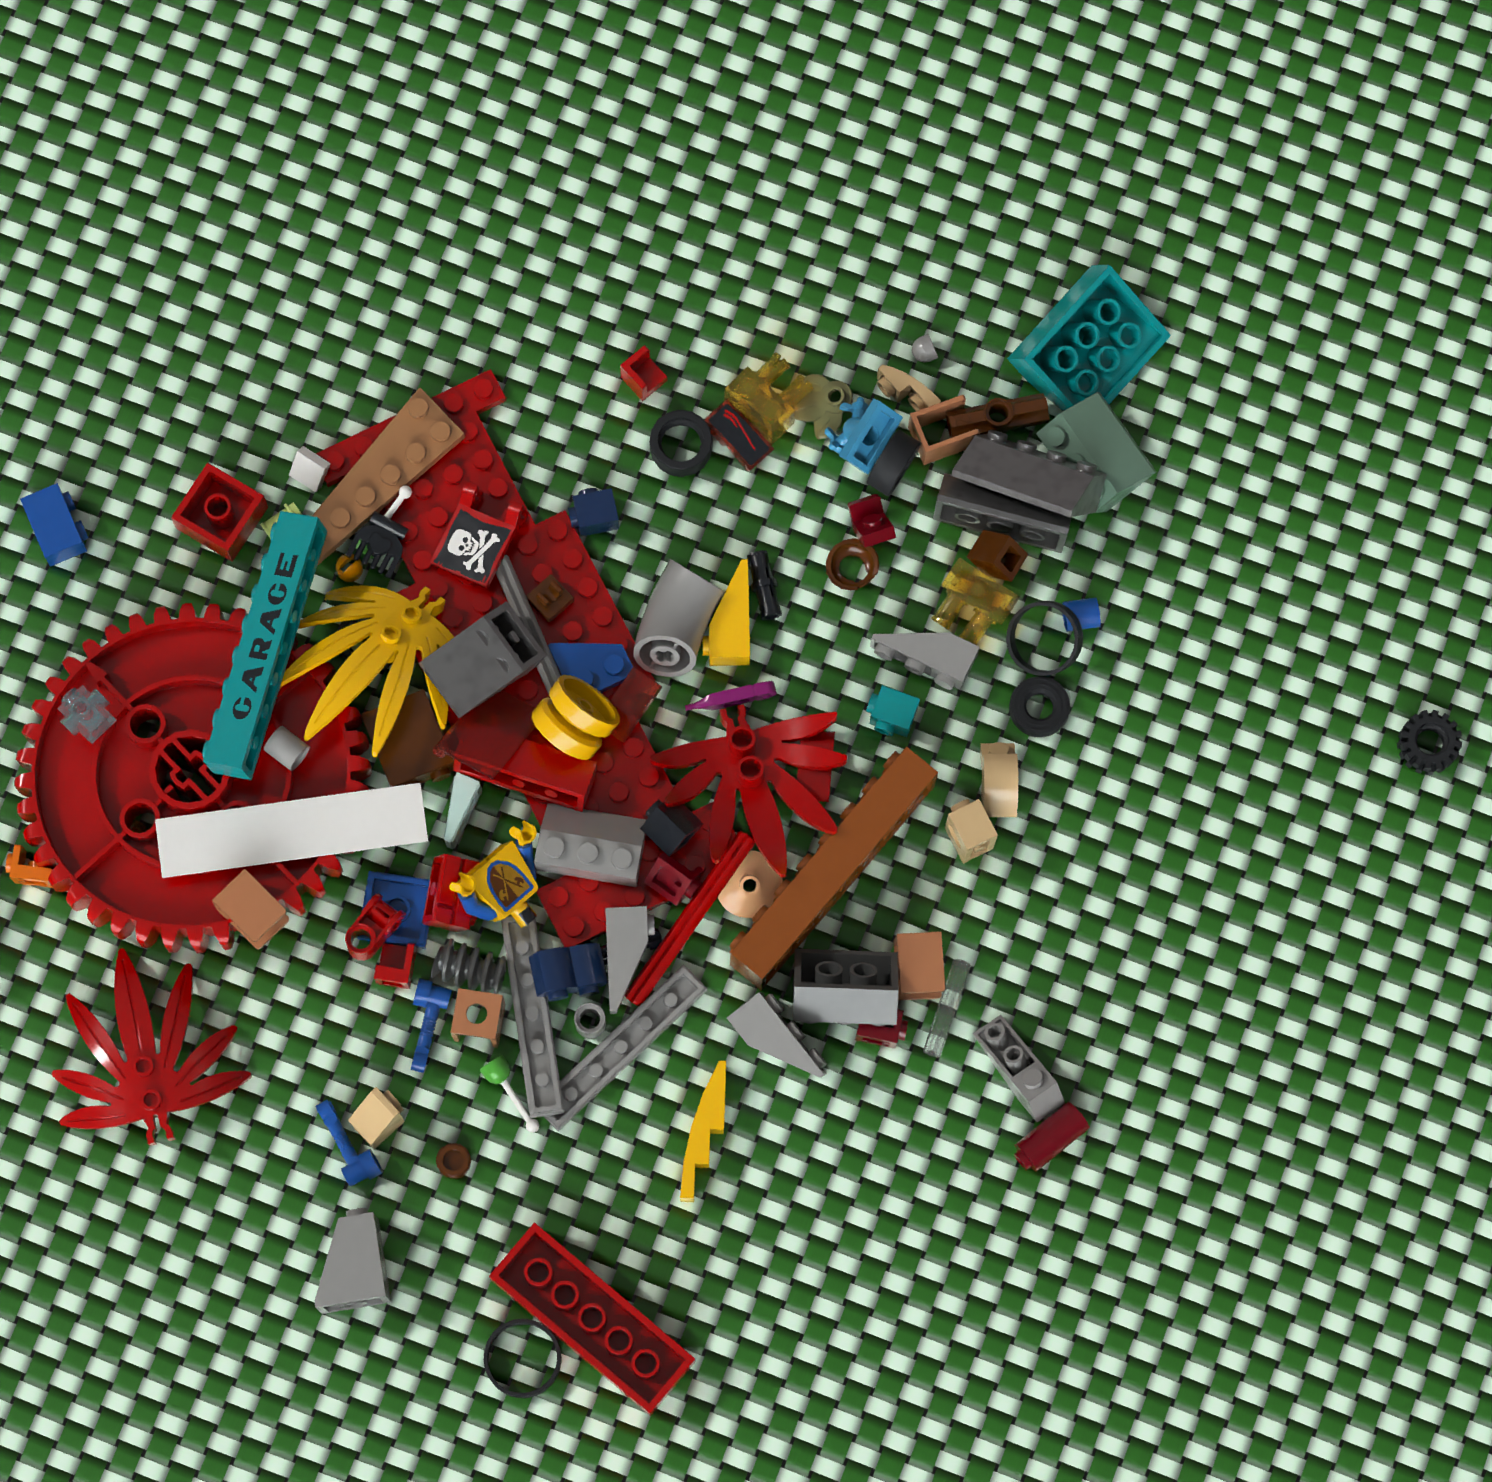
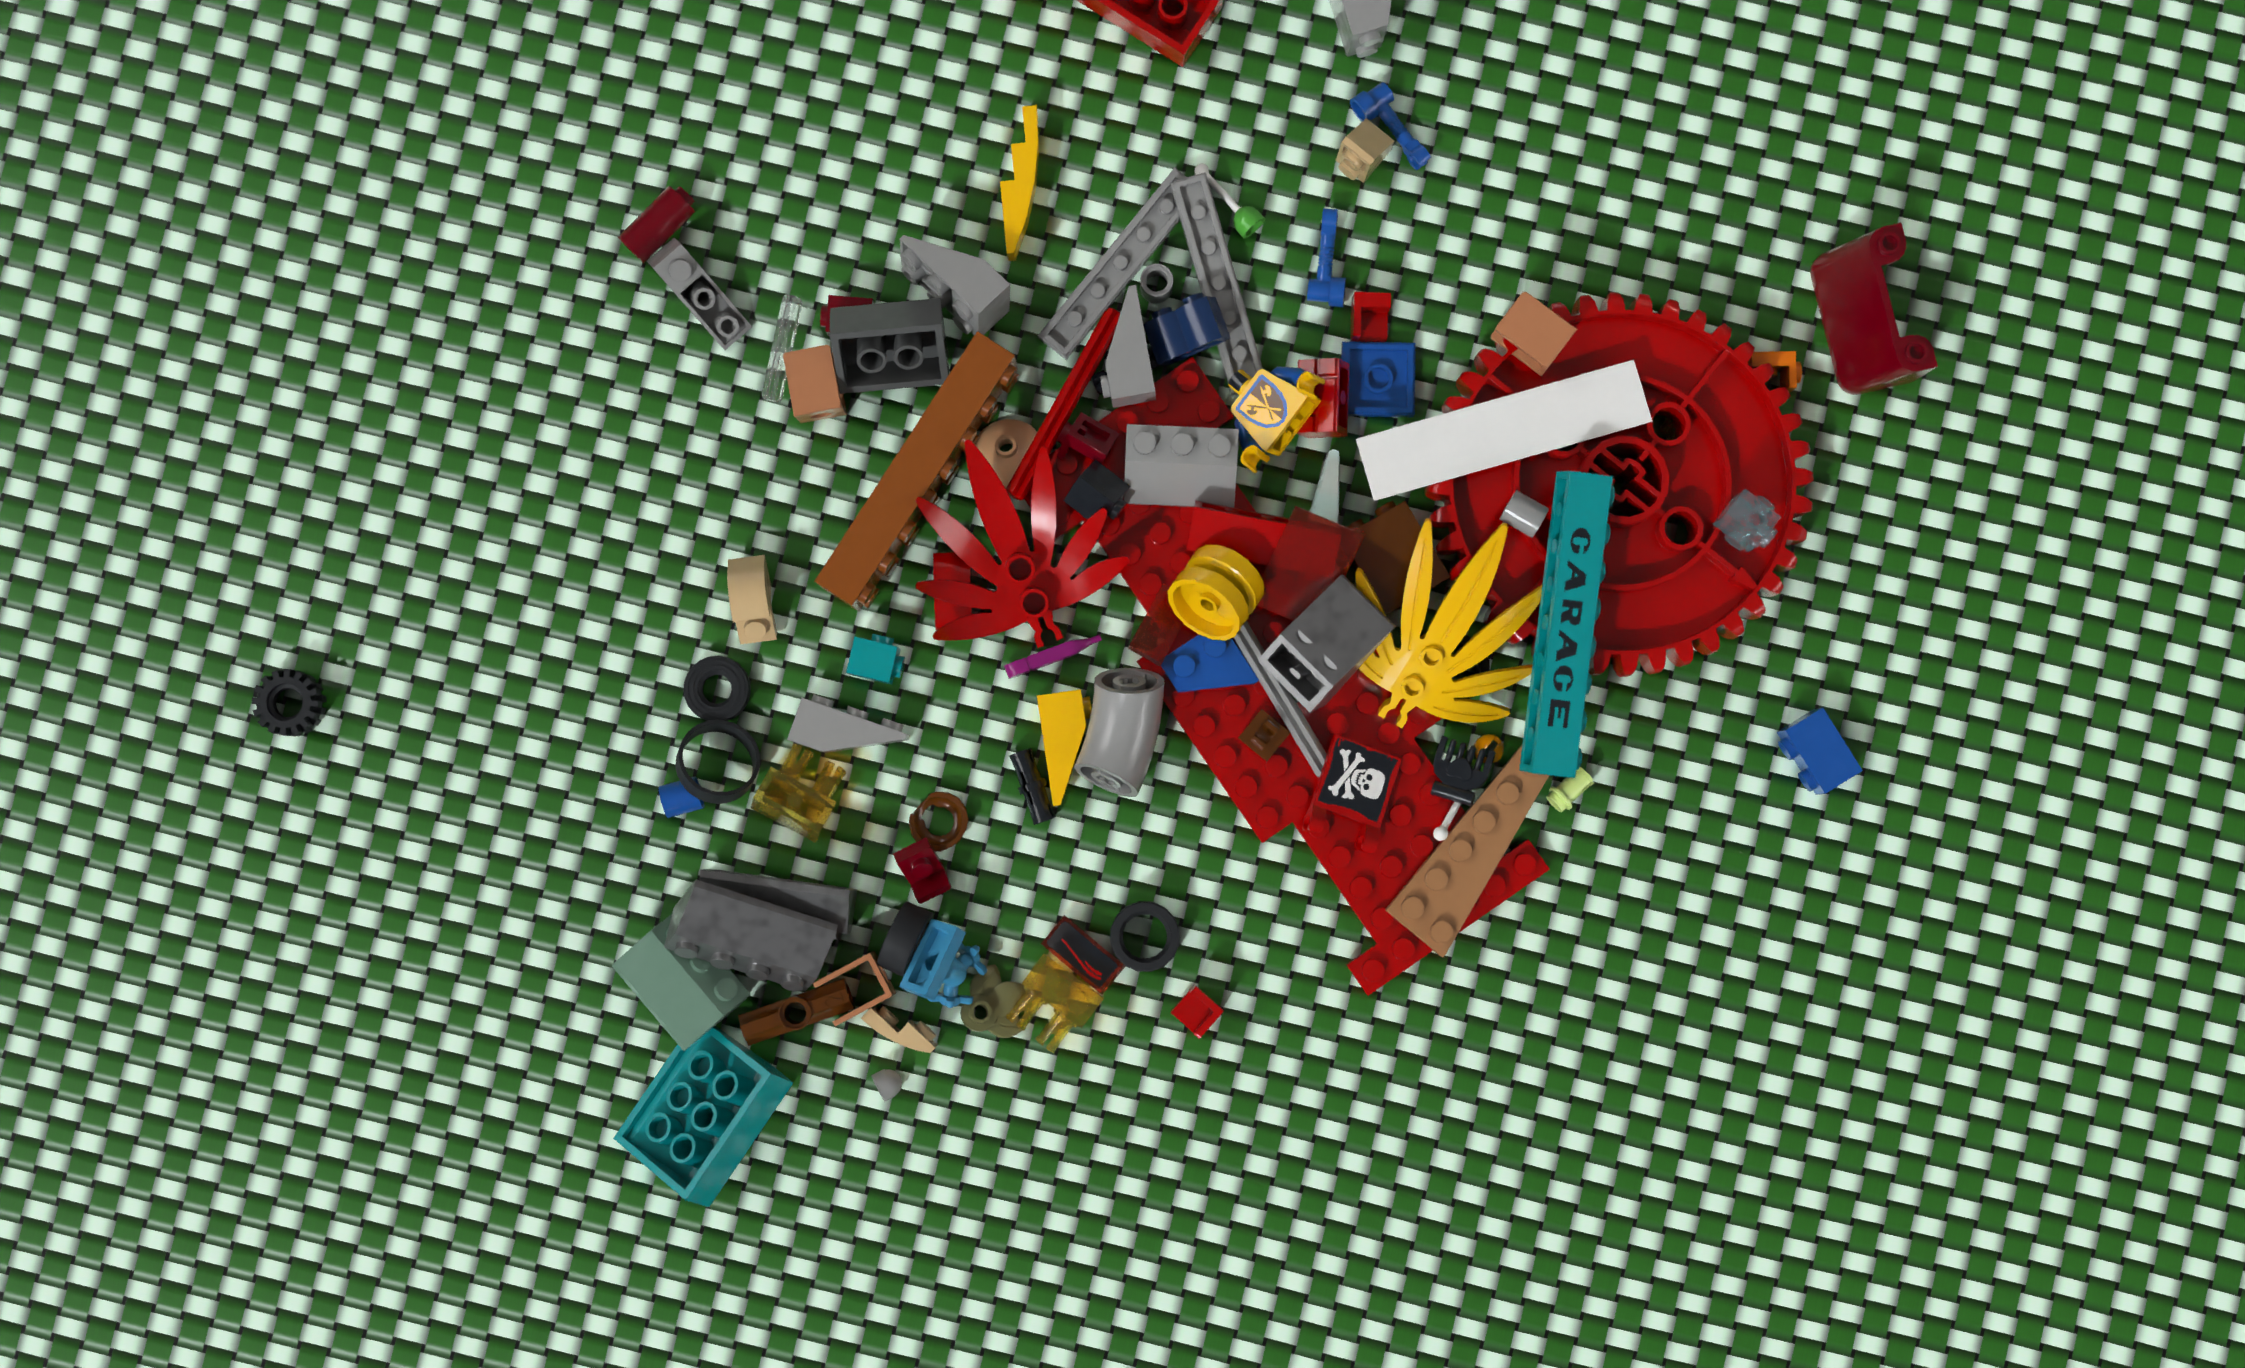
camera: 175 degrees right, 10 degrees up
red plant [52,948,252,1146] -> none
red brick [171,462,268,562] -> none
white tile [289,446,331,492] -> none
red piece [345,893,406,961] -> none
dark grey piece [431,938,507,994] -> none
reddish brown tile [436,1143,471,1179] -> none
nougat piece [451,988,506,1048] -> none
dark blue brick [568,488,619,537] -> none
tan brick [945,799,998,864] -> none
reddish brown brick [967,530,1028,582] -> none

